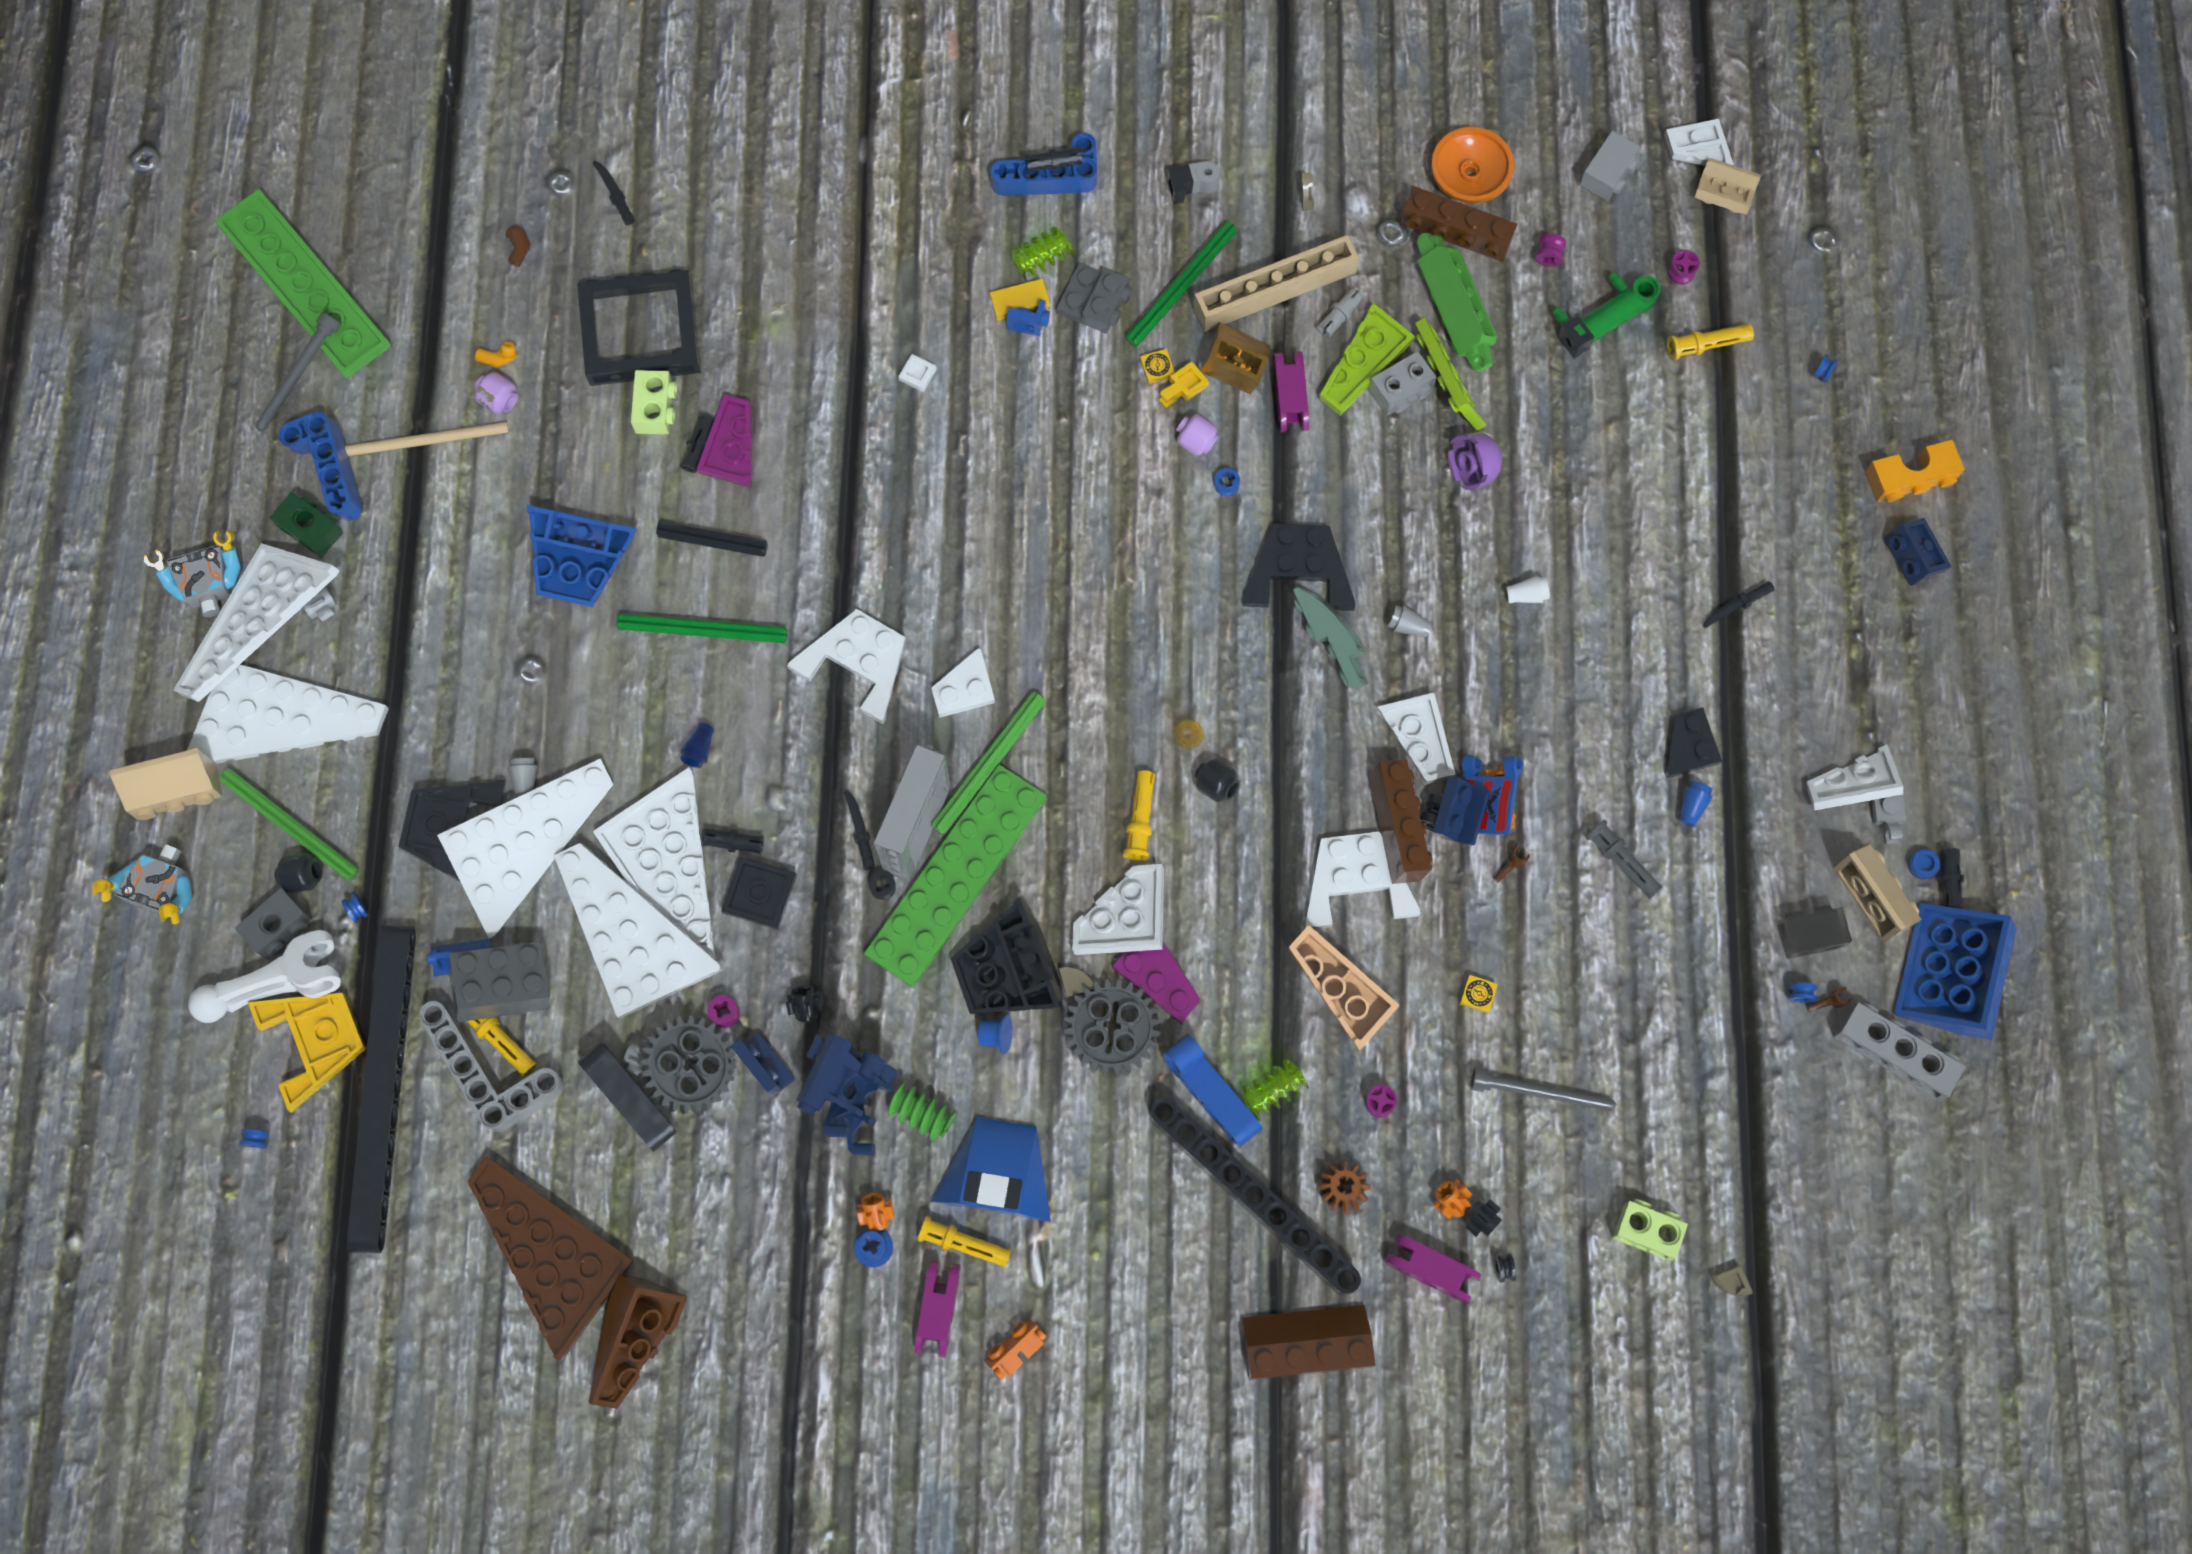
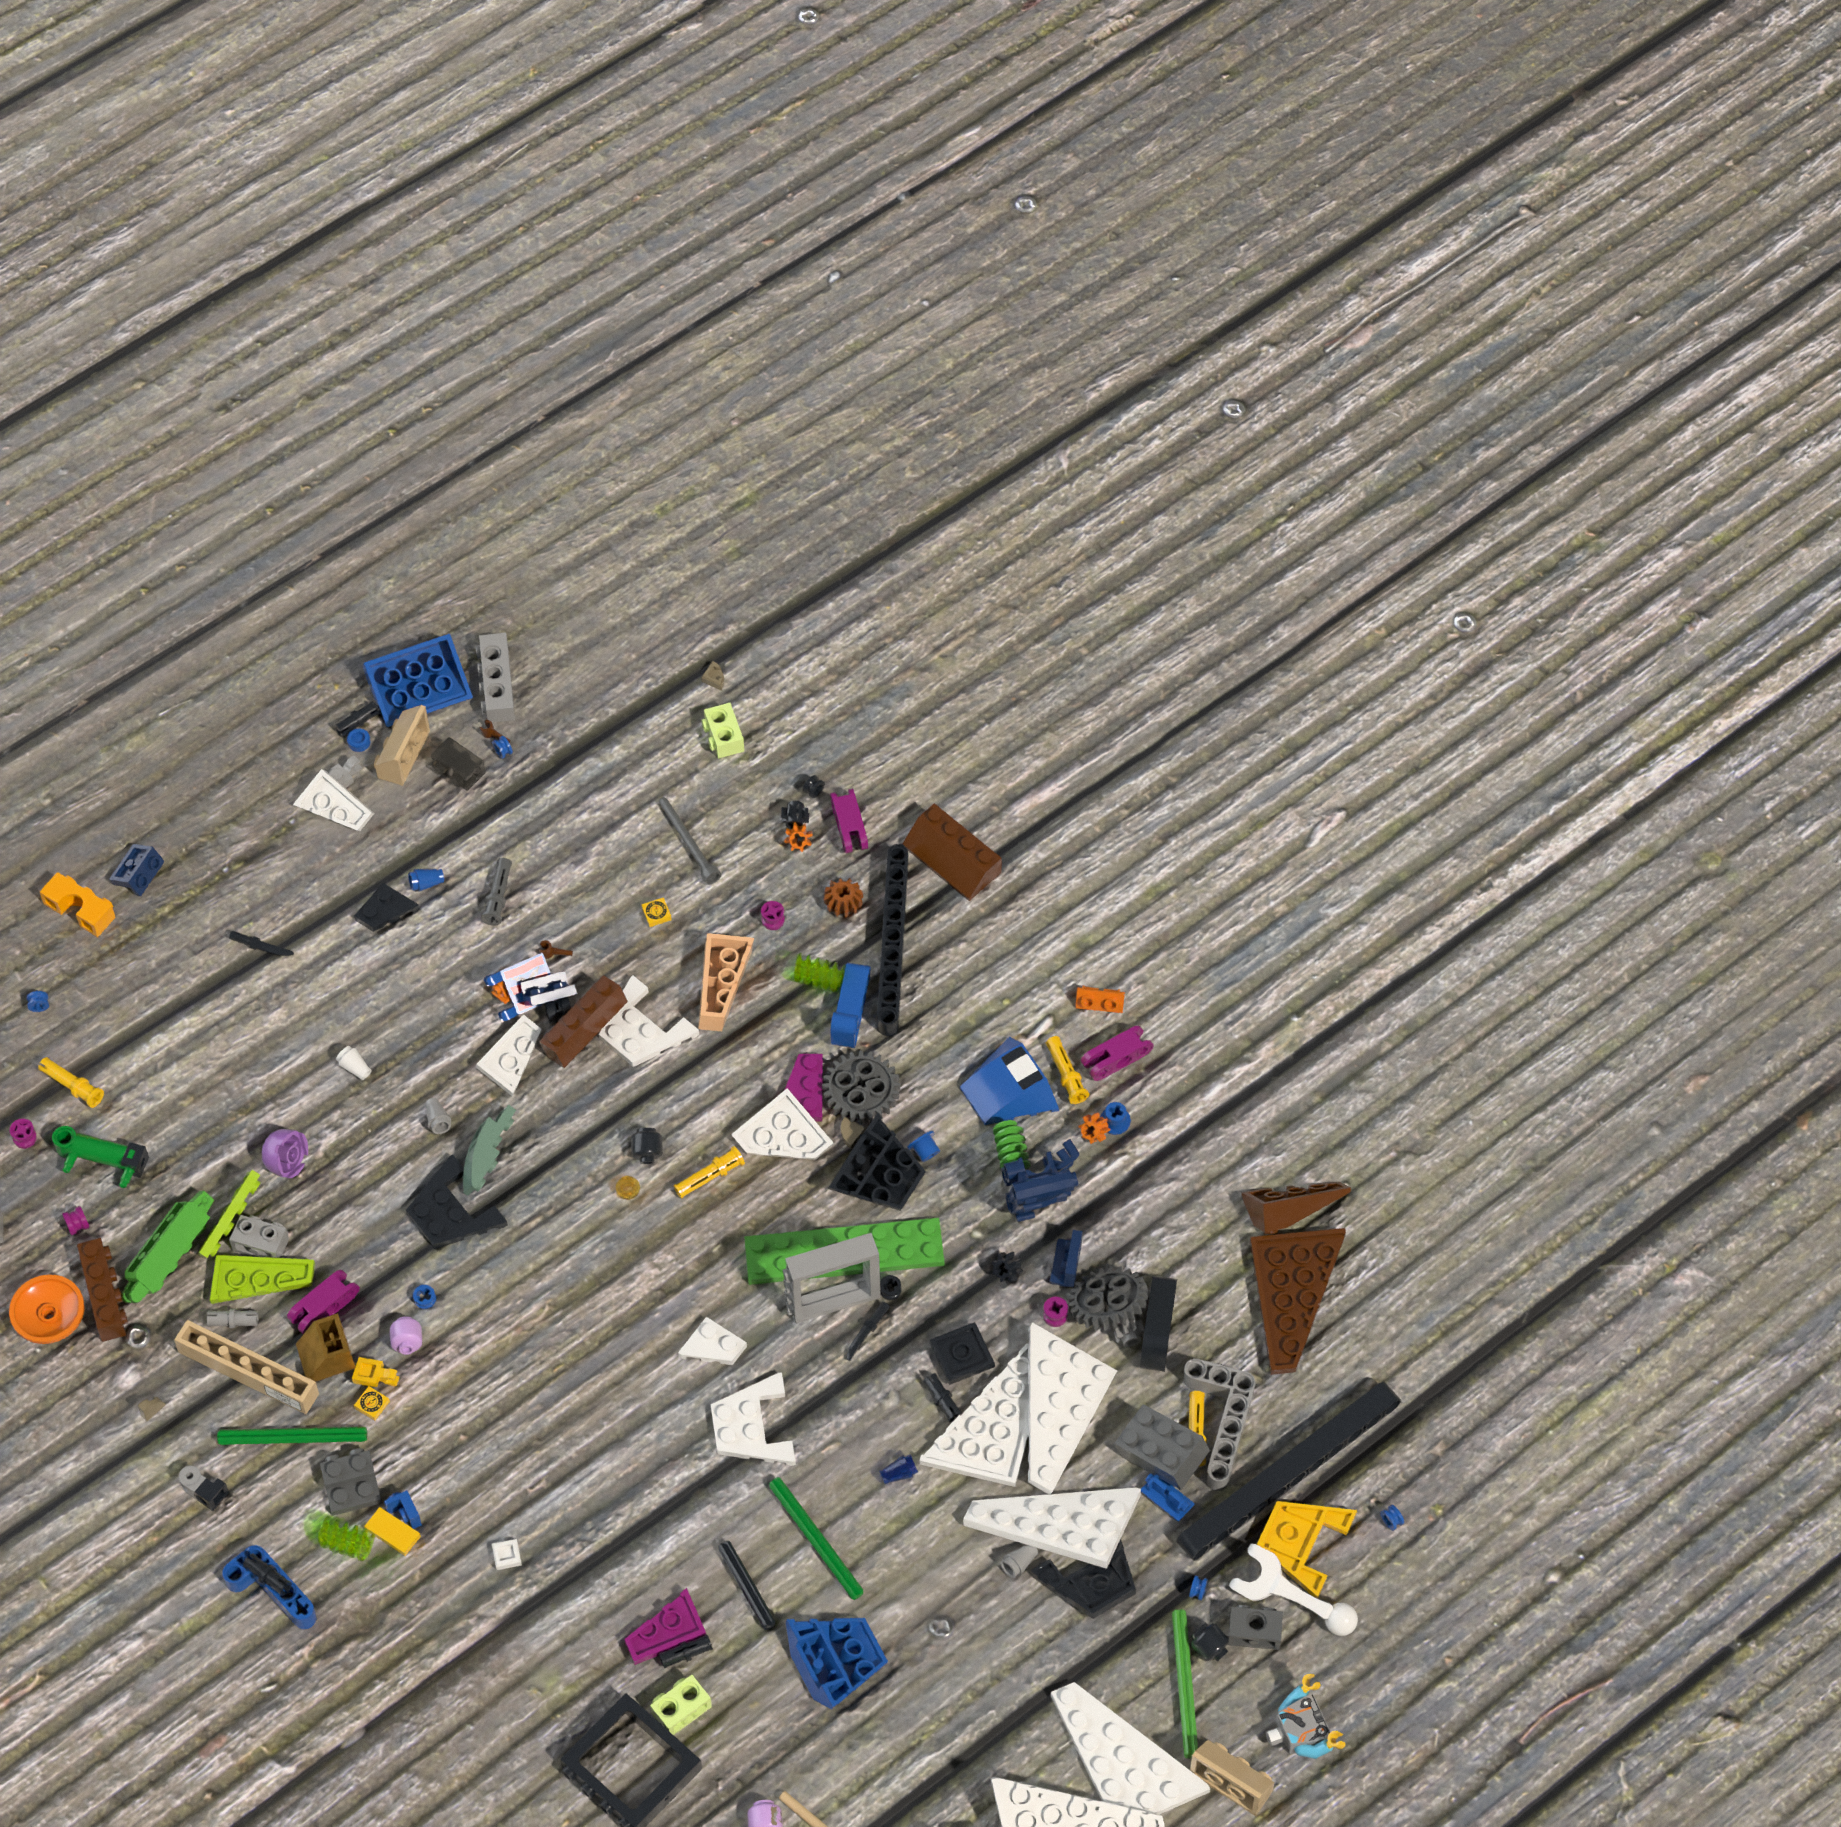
camera: 130 degrees left, 15 degrees down
bright green axle [931,692,1046,835] -> none

